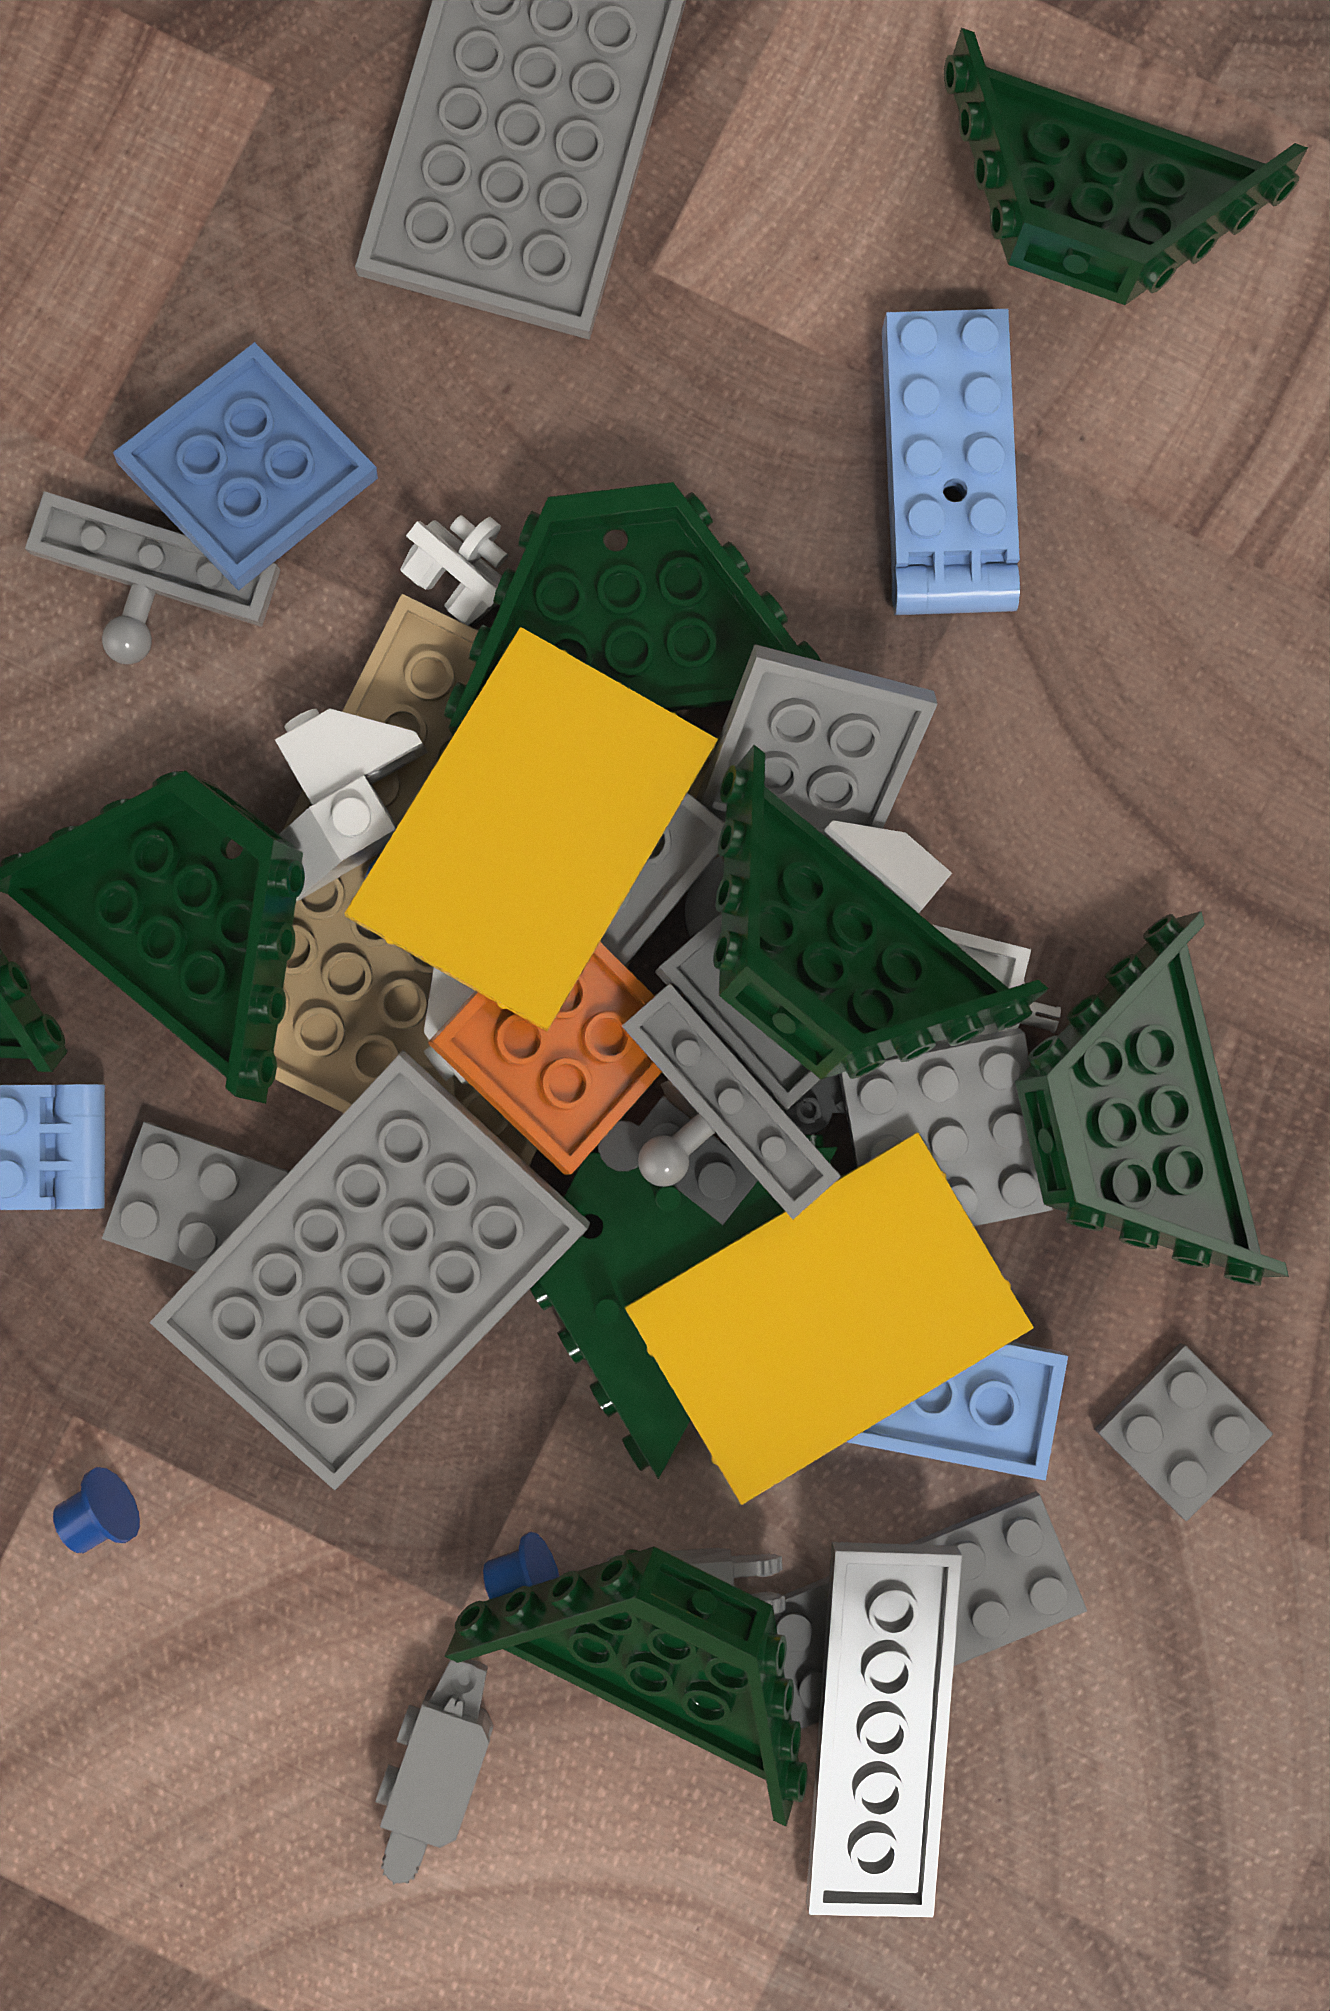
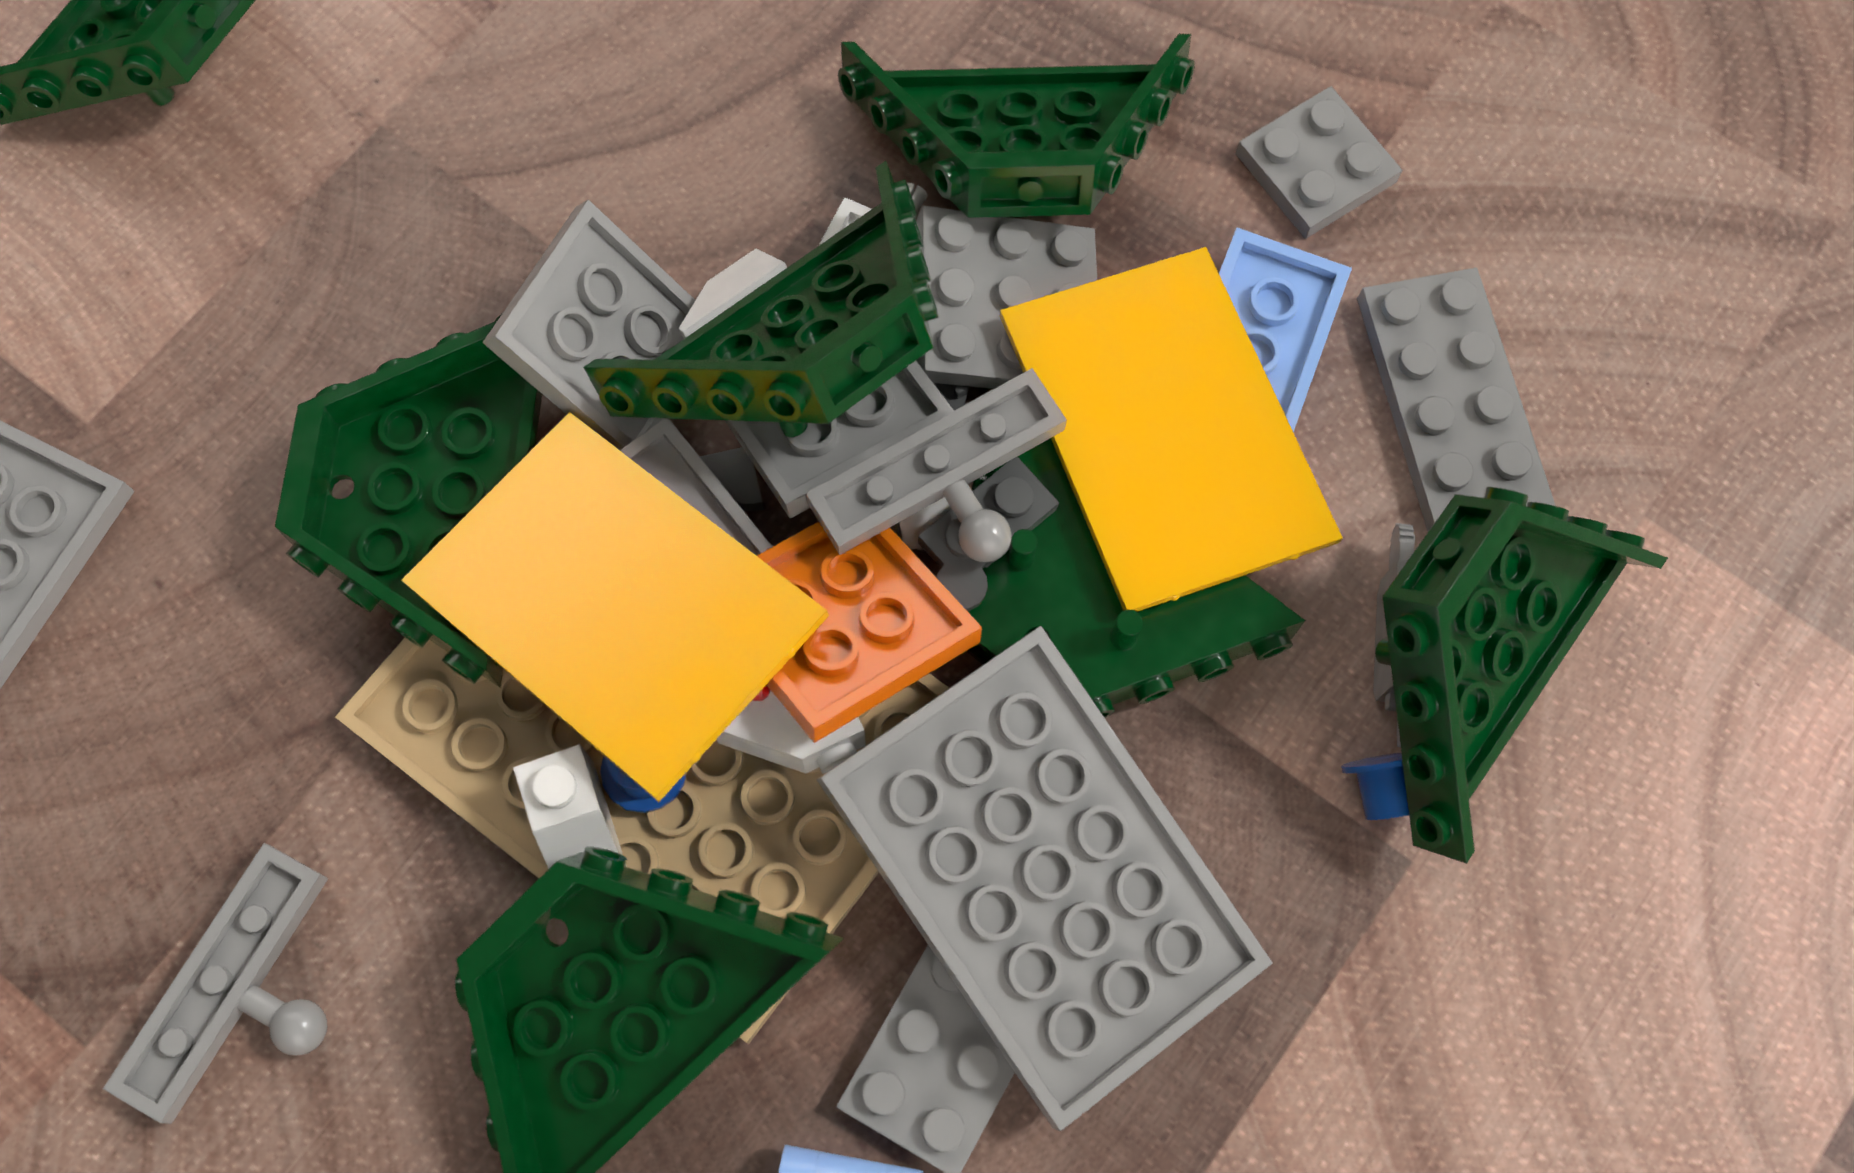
camera: 75 degrees left, 15 degrees down
medium blue plate [113,342,378,591] -> none
white slope [275,709,428,805] -> none
light grey hinge [375,1659,494,1885] -> none
white hips [400,515,508,626] -> none
plate [806,1542,962,1917] -> none
light blue hinge [882,309,1020,615] -> none

